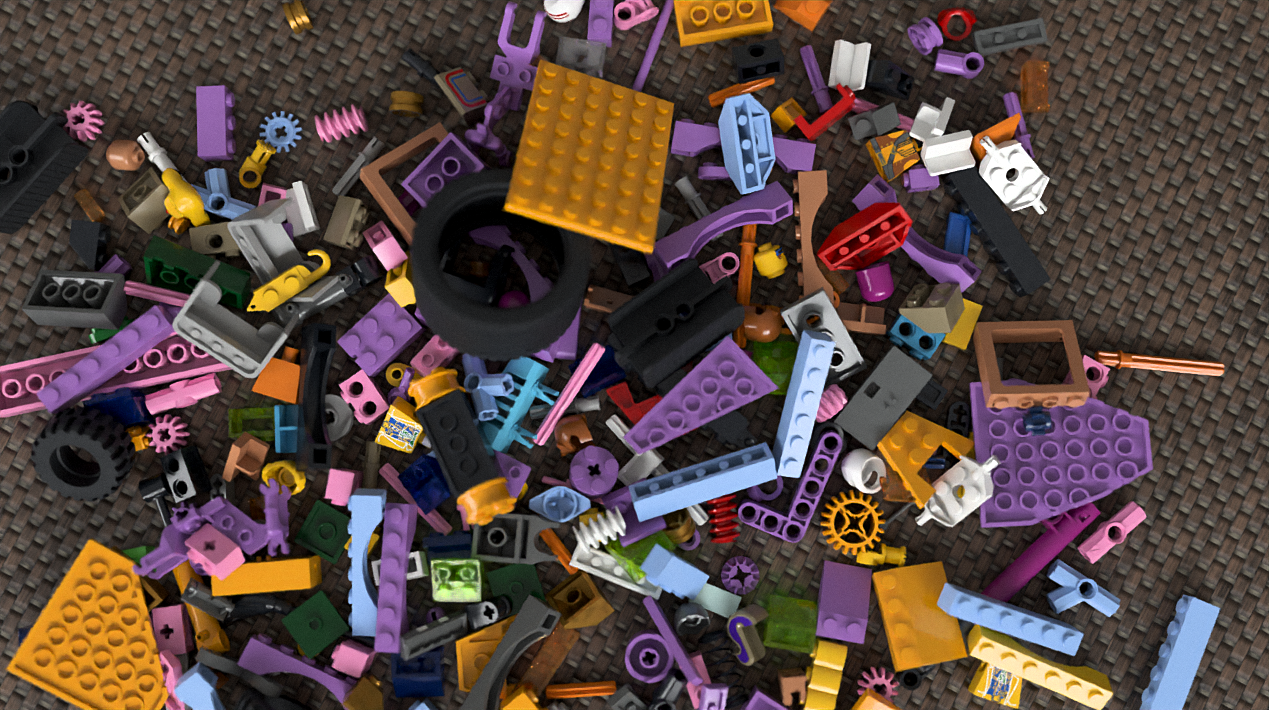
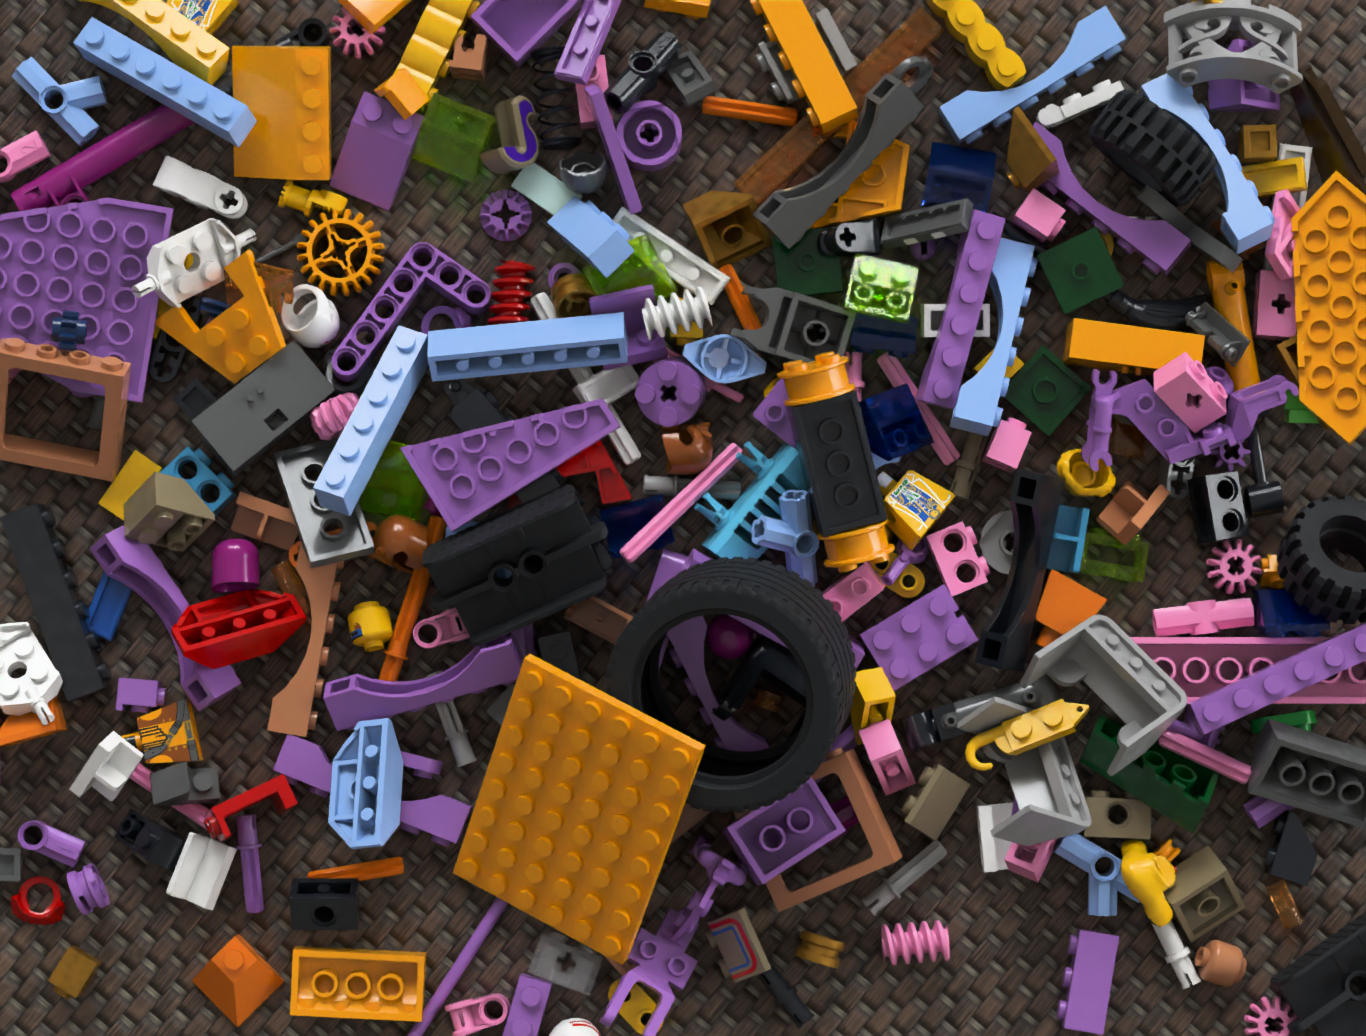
camera: 170 degrees left, 0 degrees up
yellow connector [239,139,277,188] -> none
light blue gear [260,111,302,153] -> none
light orange slope [771,97,807,132] -> none
white panel [920,130,976,176] -> none
none -> white piece [152,156,248,219]
none -> light orange tile [374,67,429,120]
none -> yellow plate [608,978,664,1035]

